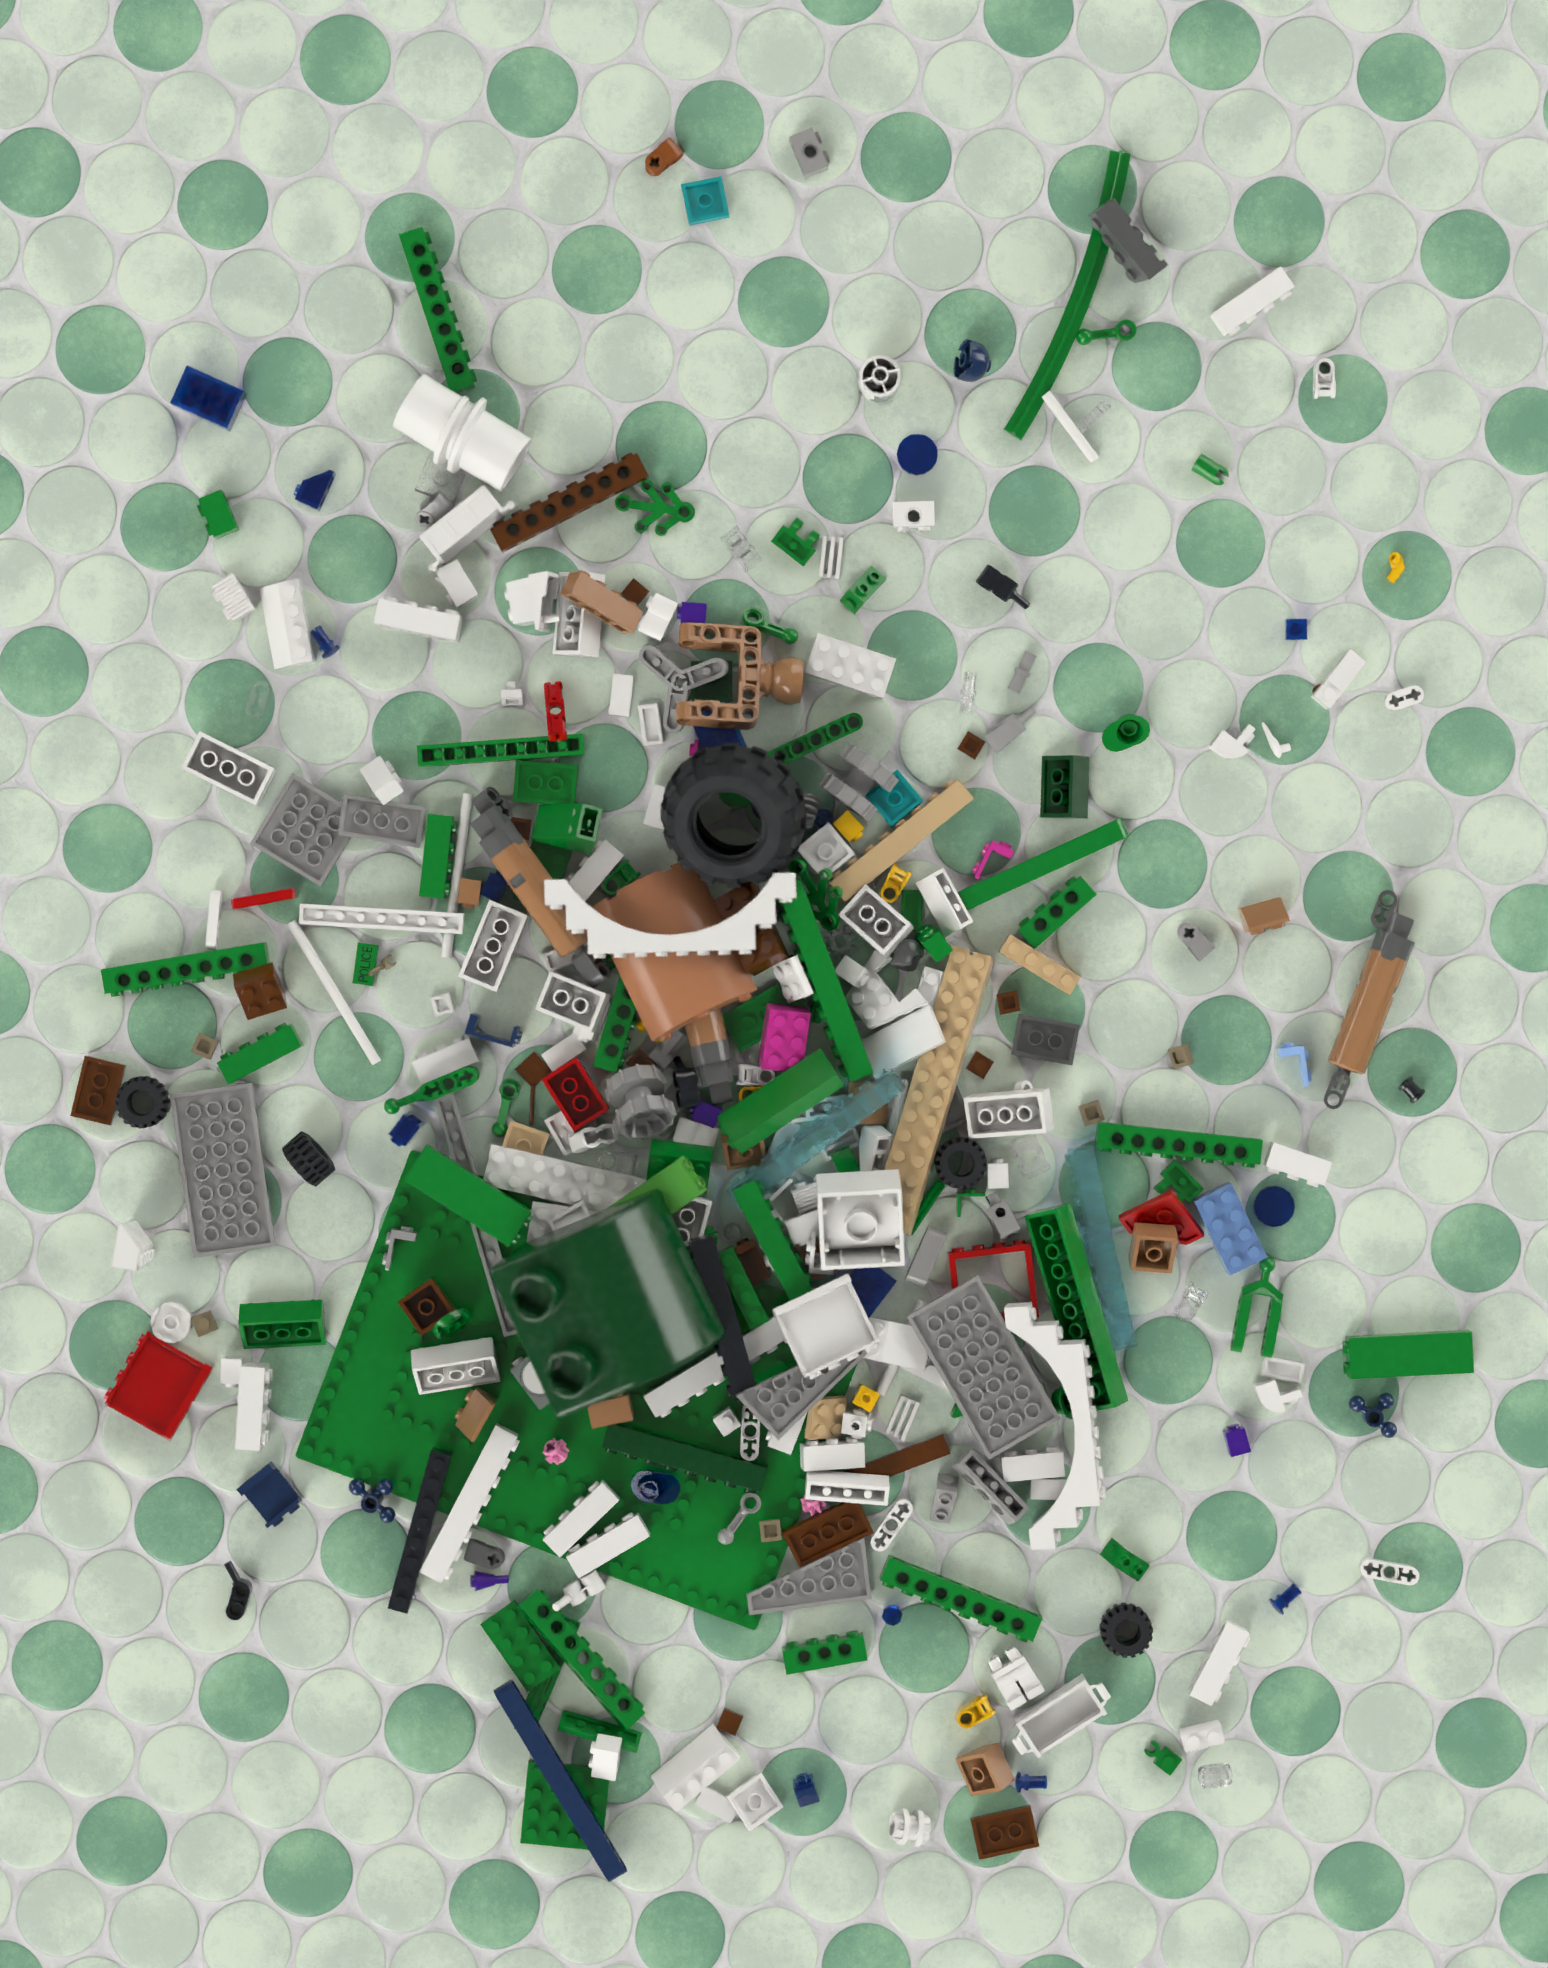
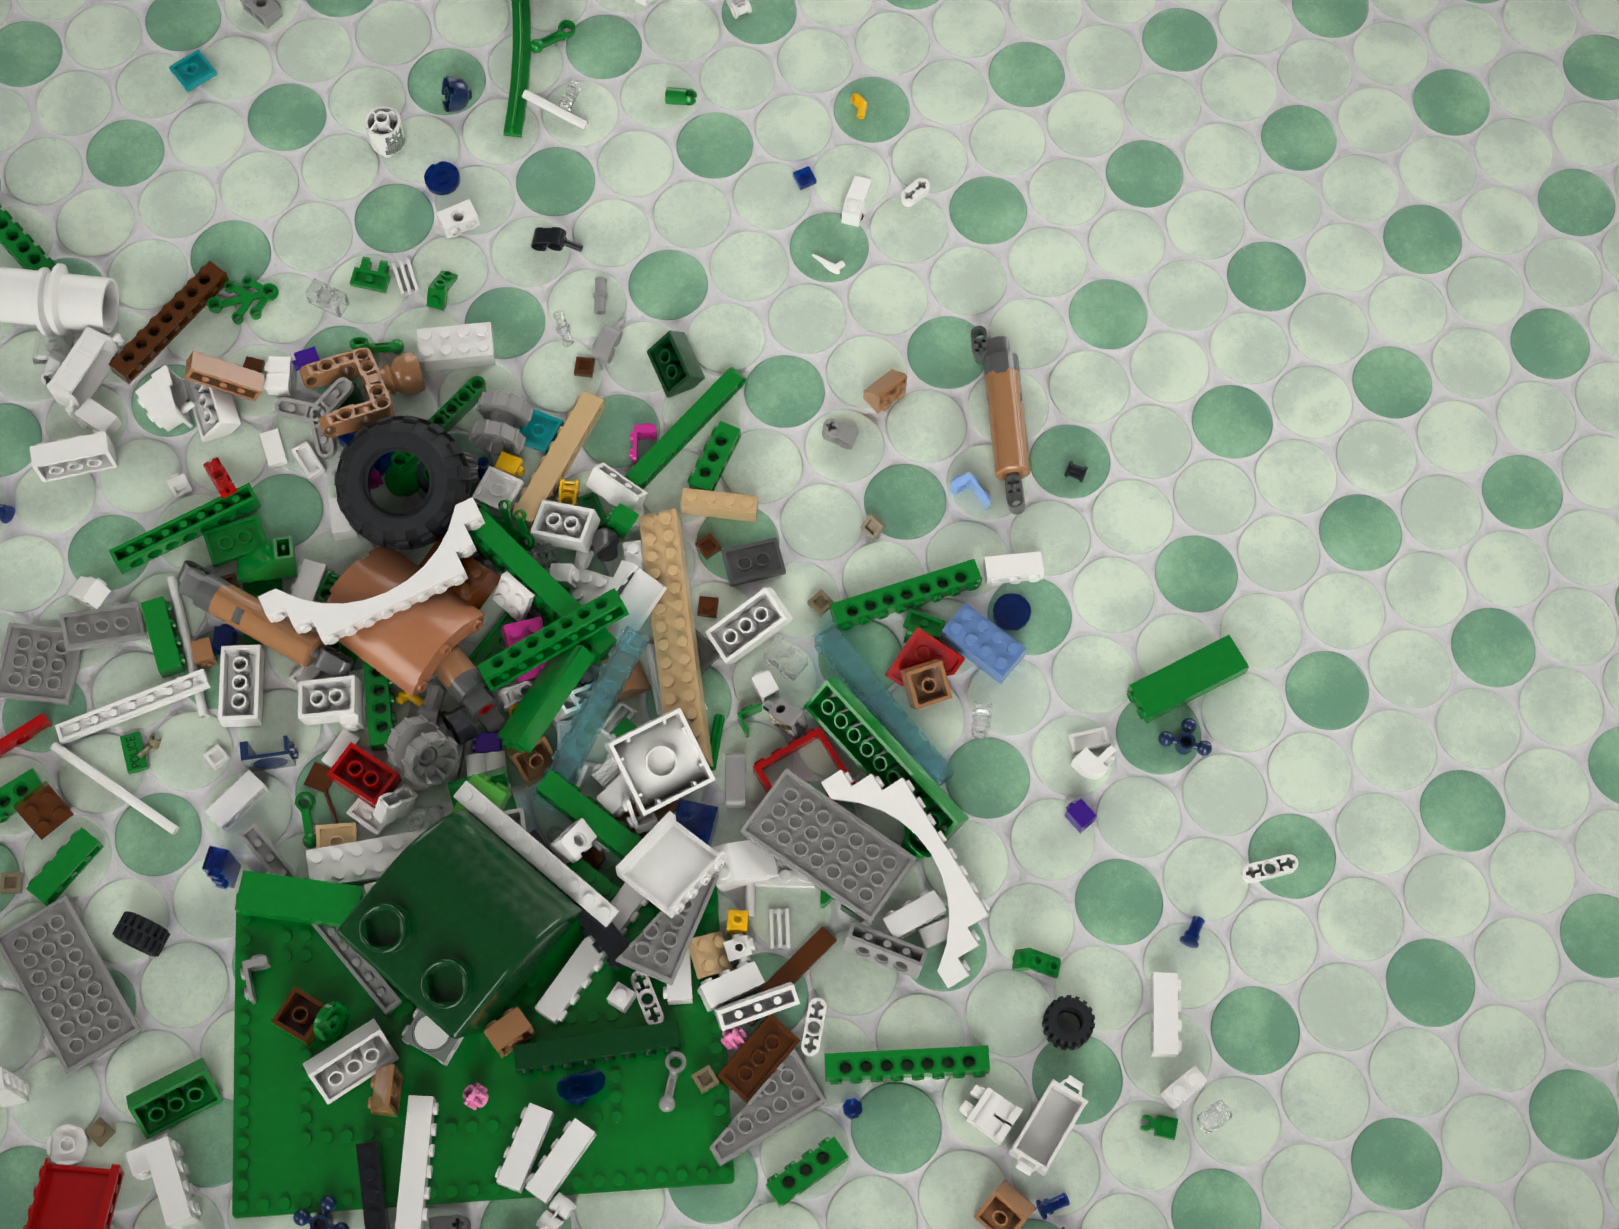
camera: 30 degrees left, 20 degrees down
green piece [384,1066,480,1115] -> none
dark orange piece [645,137,684,176] -> none
white slope [859,1124,893,1171] -> none
light grey bracket [930,1473,958,1523] -> none
black tyre [934,1137,987,1190] -> none
yellow piece [955,1694,996,1729] -> none
green piece [1102,714,1150,752] -> none
white brick [1209,724,1255,759] -> none
green piece [1230,1256,1283,1358] -> none
none -> white plate [453,781,620,927]
none -> green brick [477,588,629,692]
none -> white brick [549,818,597,864]

